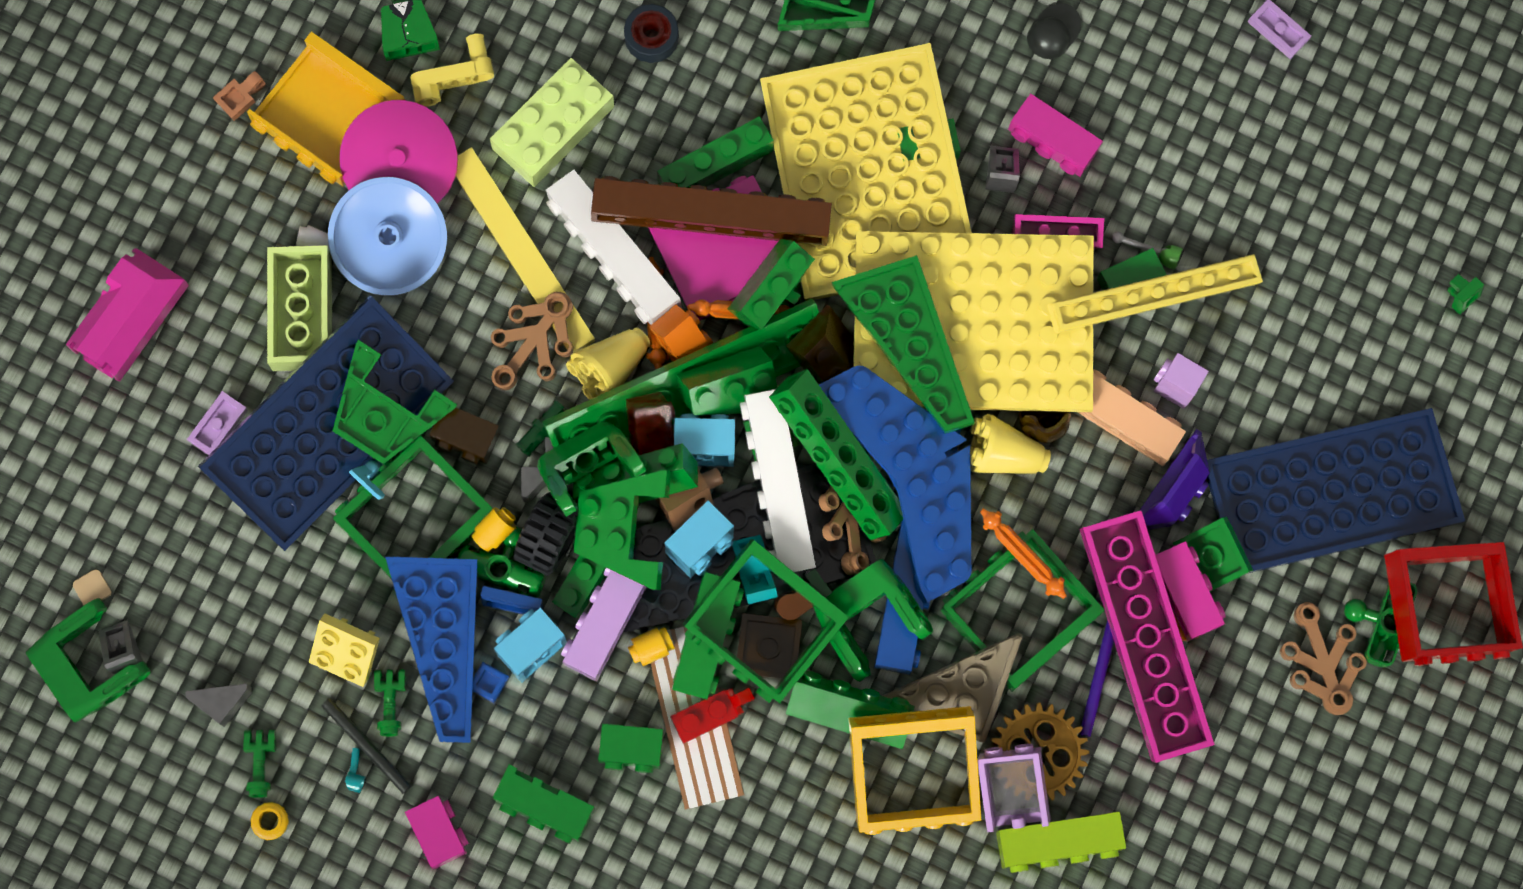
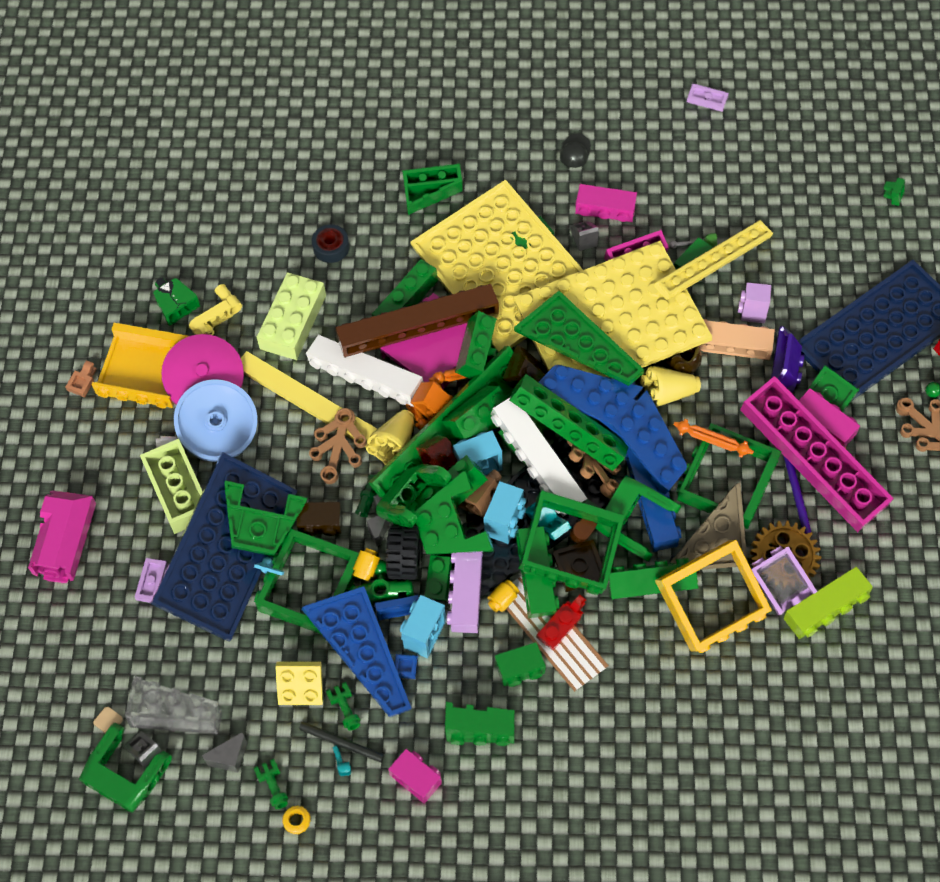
camera: 15 degrees left, 15 degrees down
none -> clear wedge [125,675,222,734]

